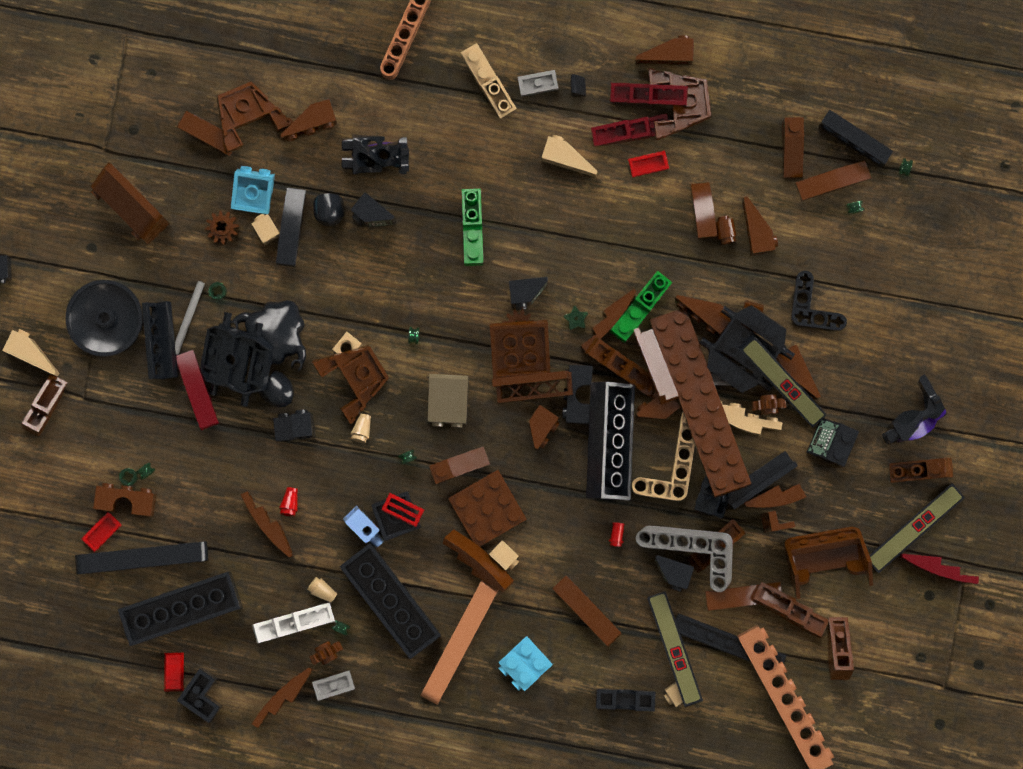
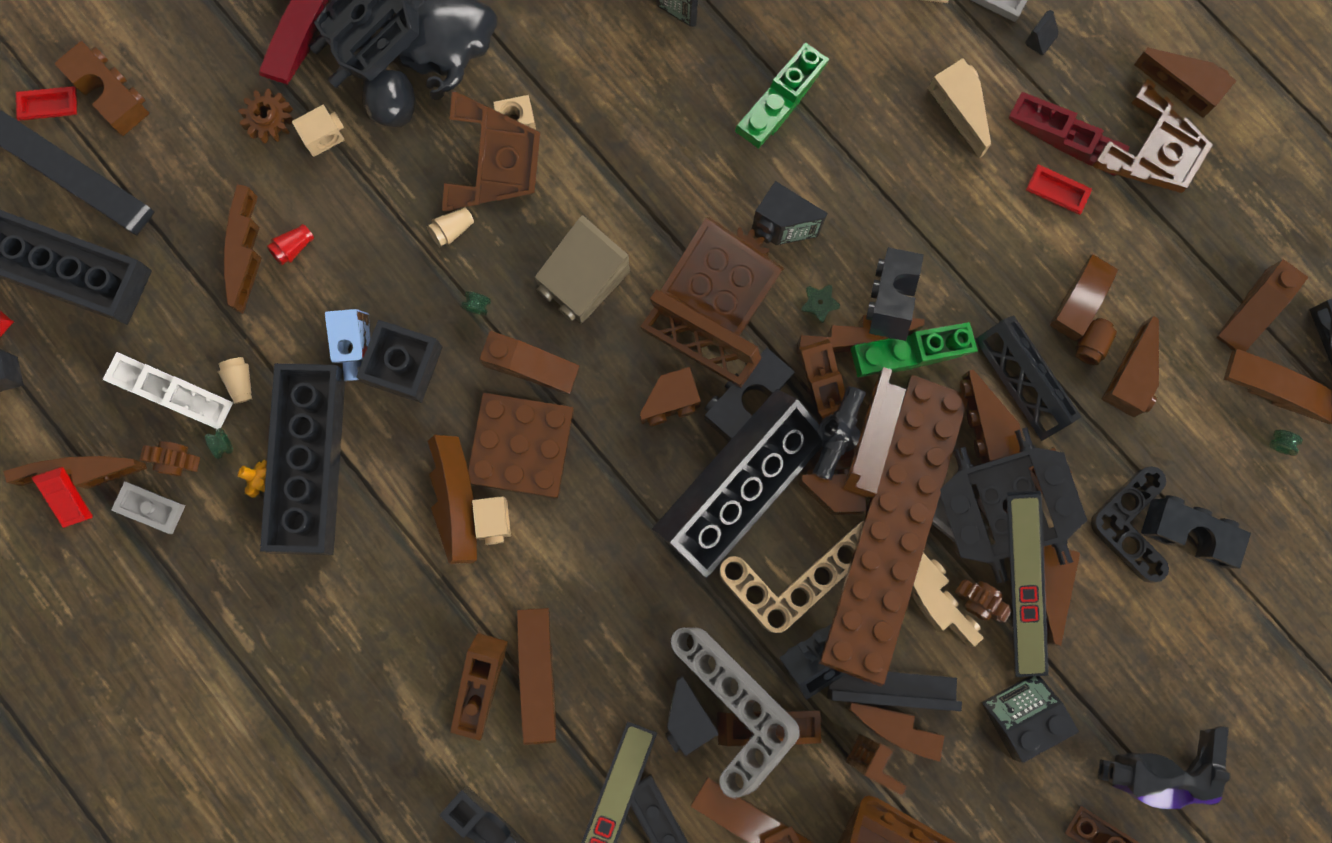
camera: 35 degrees right, 5 degrees down
clear green bush [119,468,138,486] -> none
clear green bush [136,462,155,480] -> none
black brick [273,409,316,442] -> none
red tile [381,493,425,527] -> none
clear green bush [408,327,420,345] -> none
nougat beam [420,580,498,705] -> none
medium azure plate [498,636,553,691] -> none
red pin [609,522,625,547] -> none
dark red slope [610,82,688,105] -> none
none -> red tile [32,466,93,528]
none -> reddish brown gear [238,89,294,144]
none -> light orange plant [238,460,267,498]
none -> tan brick [292,104,344,157]
none -> reddish brown slope [450,633,508,741]
none -> black pin [812,386,866,481]
none -> black arch [866,247,924,341]
none -> black fence [975,315,1081,441]
none -> black arch [1140,495,1251,568]

